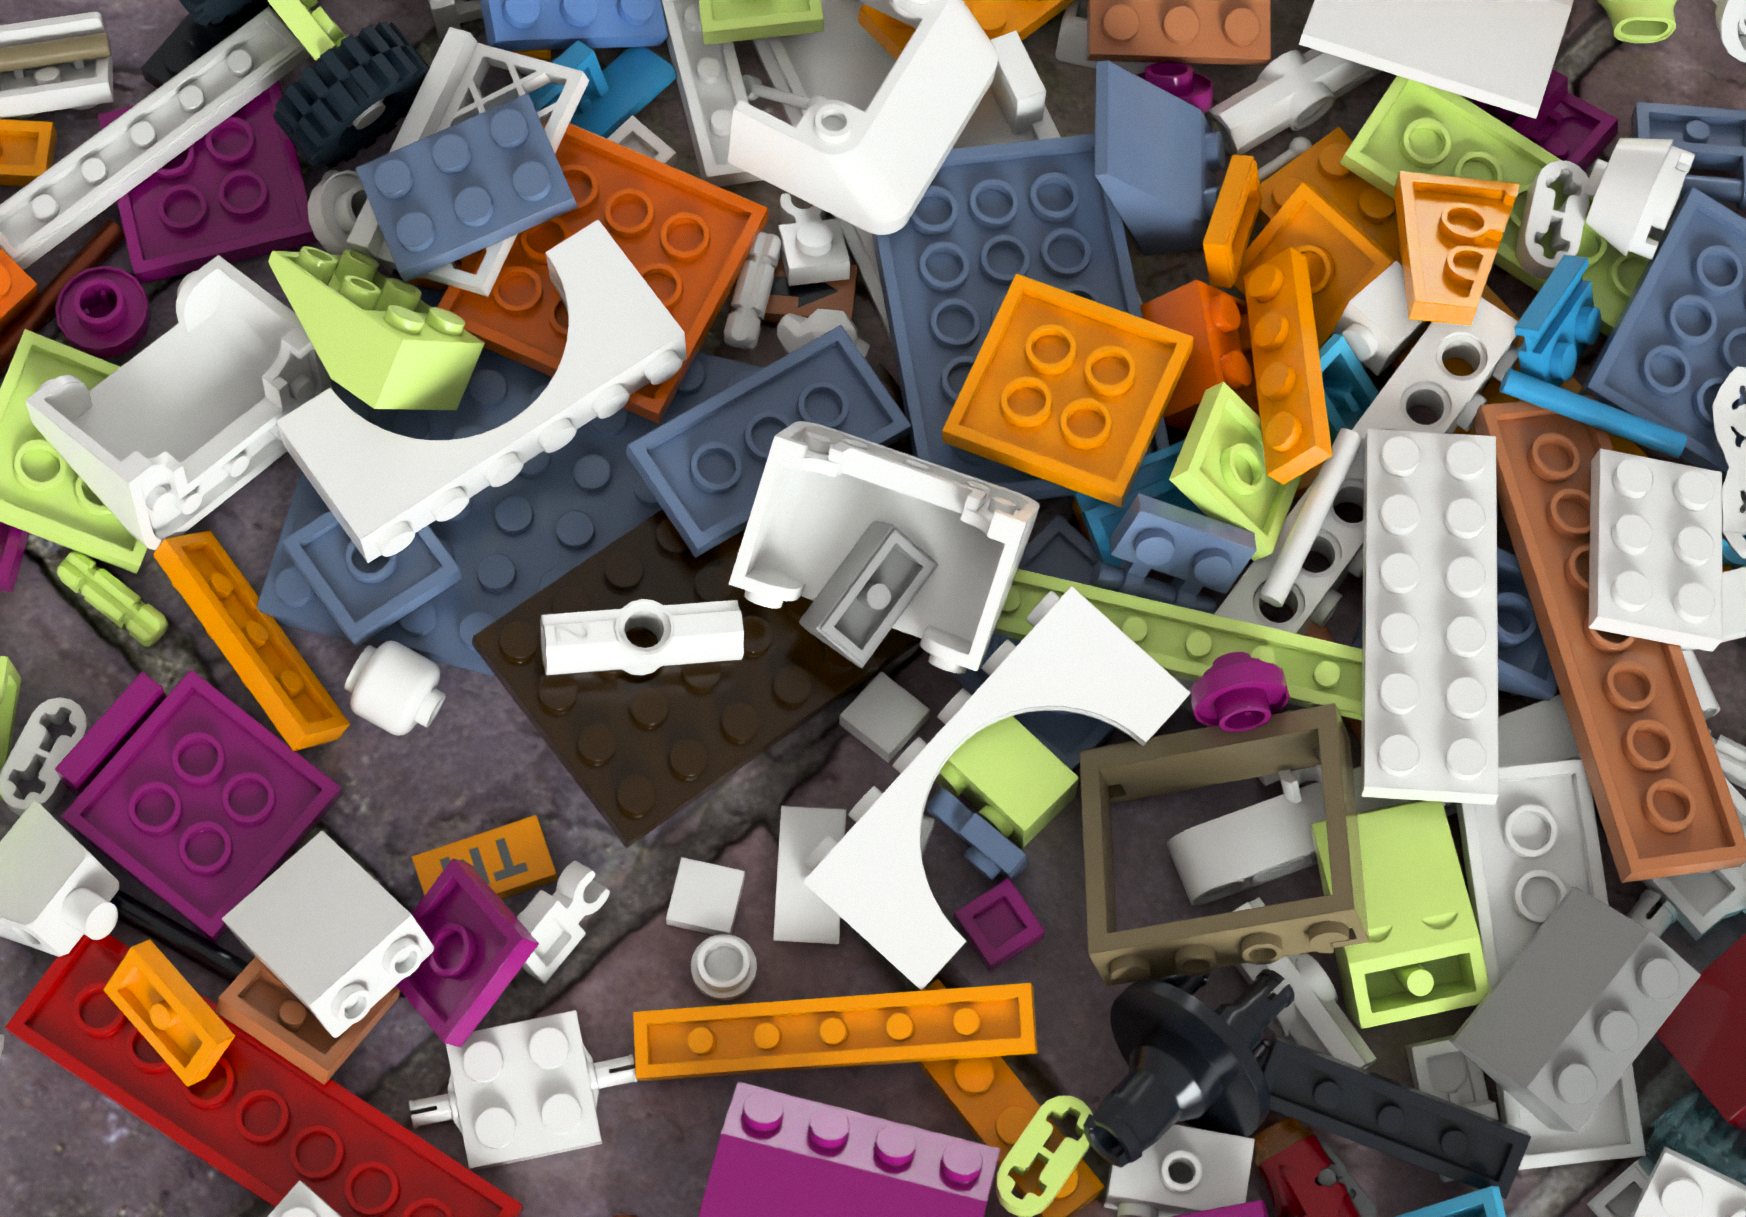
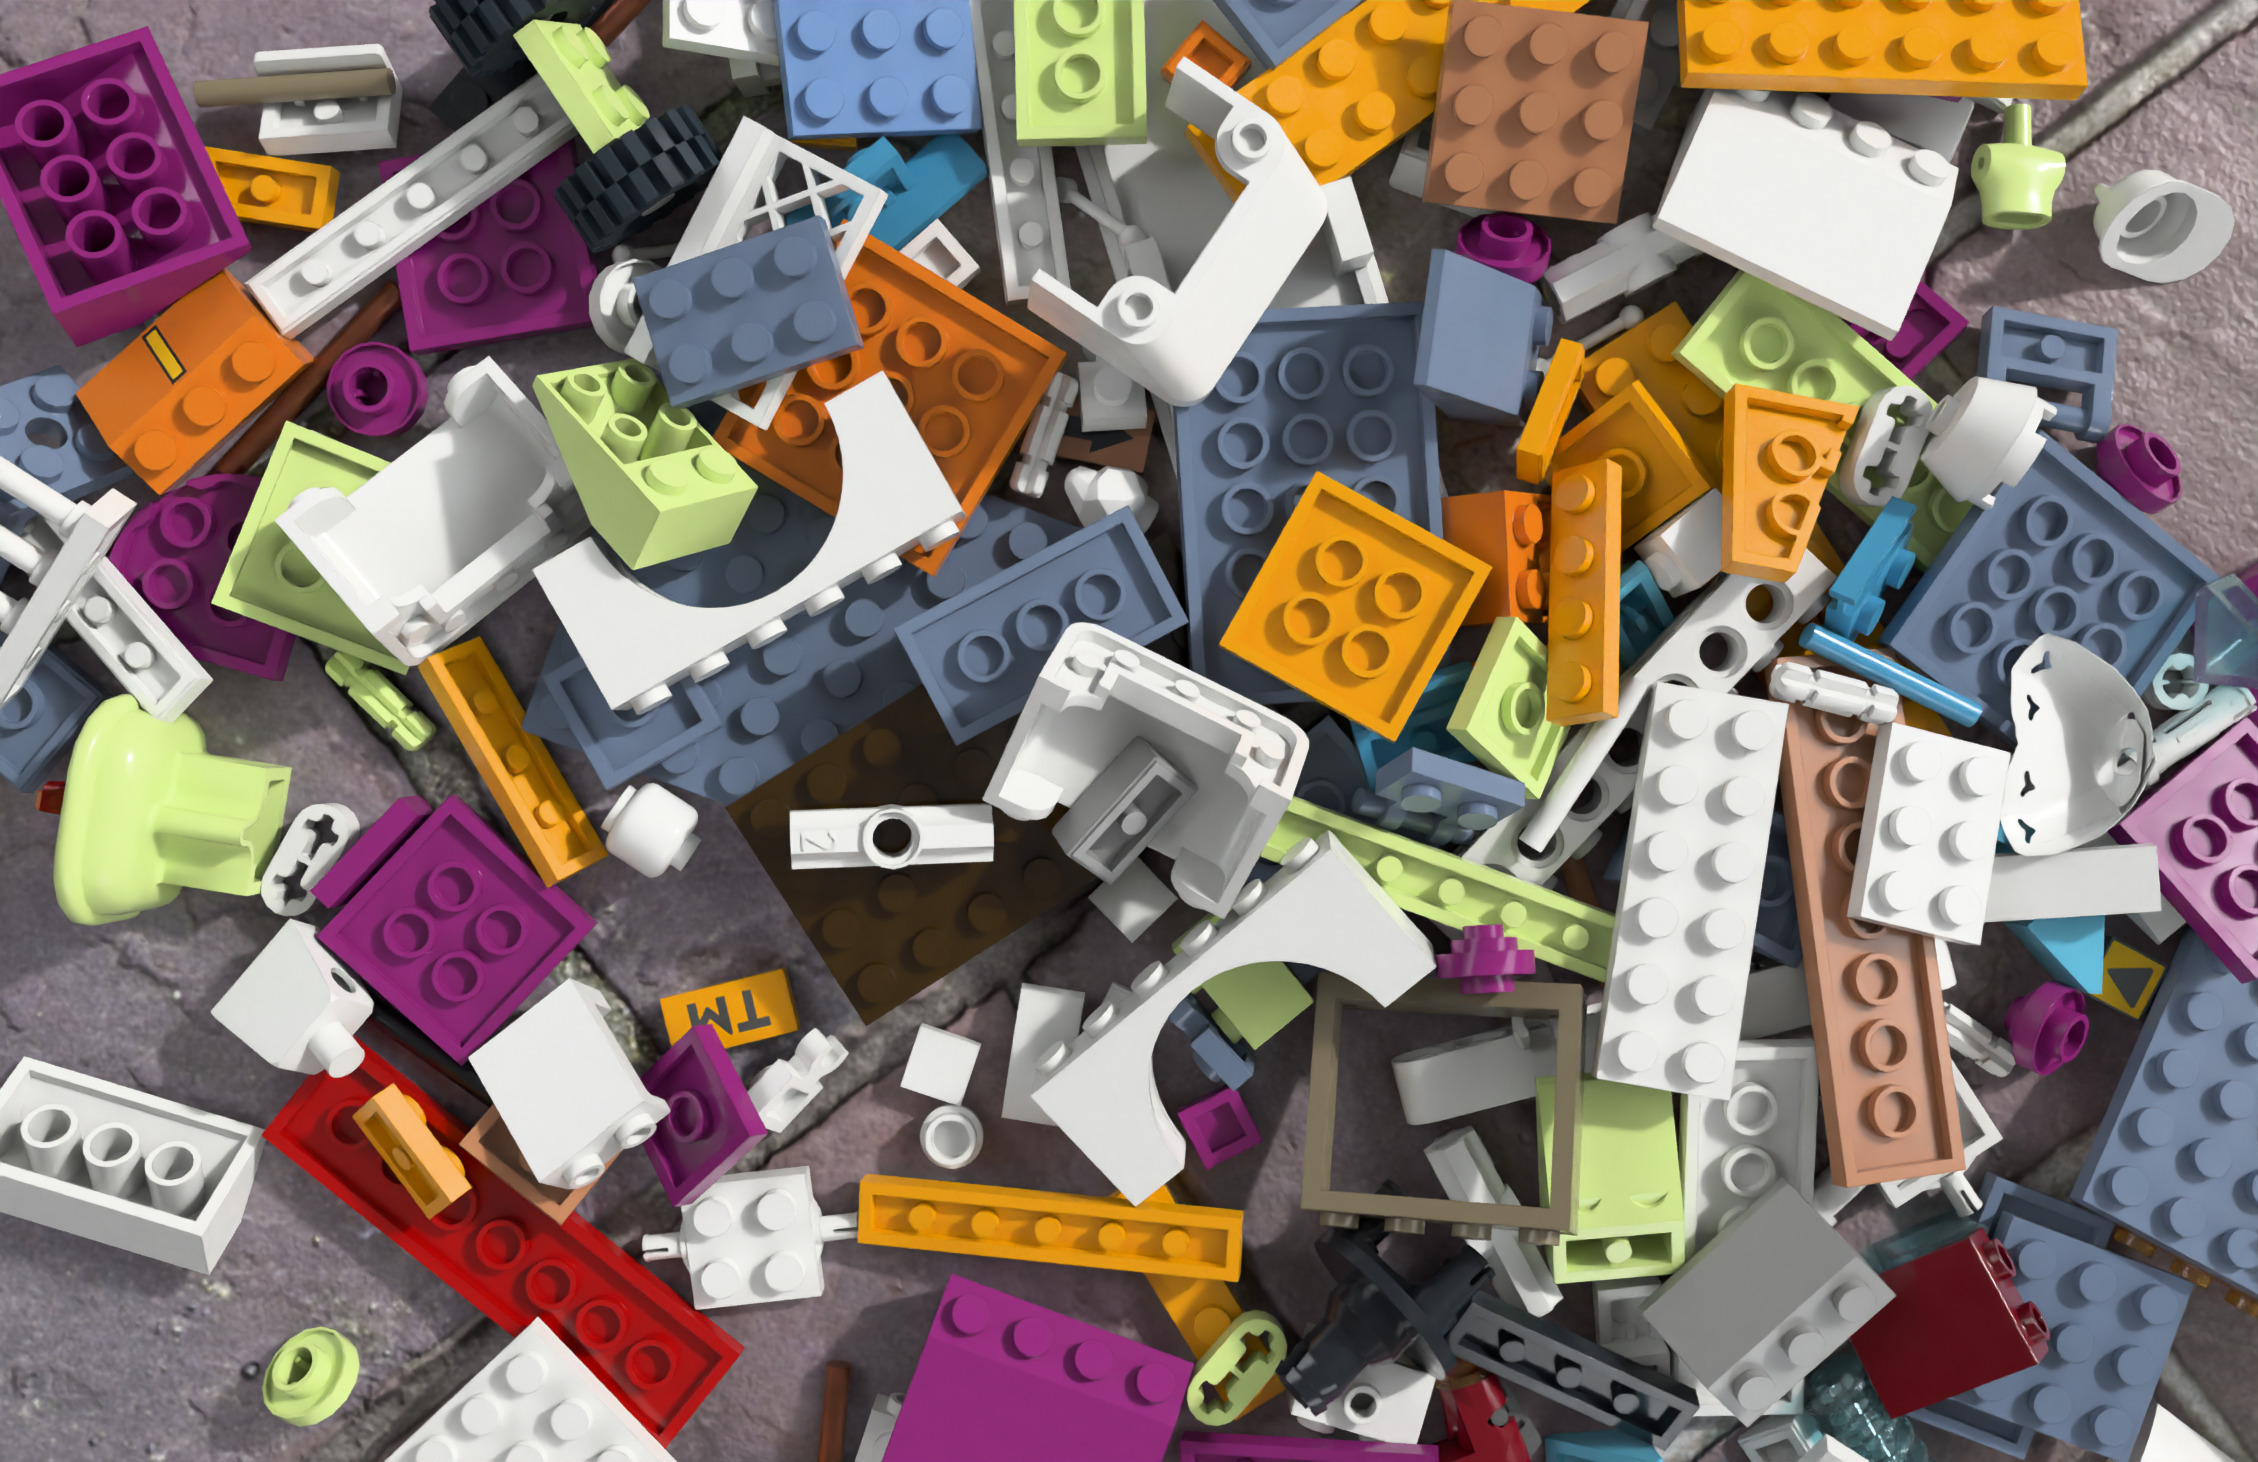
camera: 10 degrees right, 20 degrees up
none -> white axle [1769,662,1899,725]

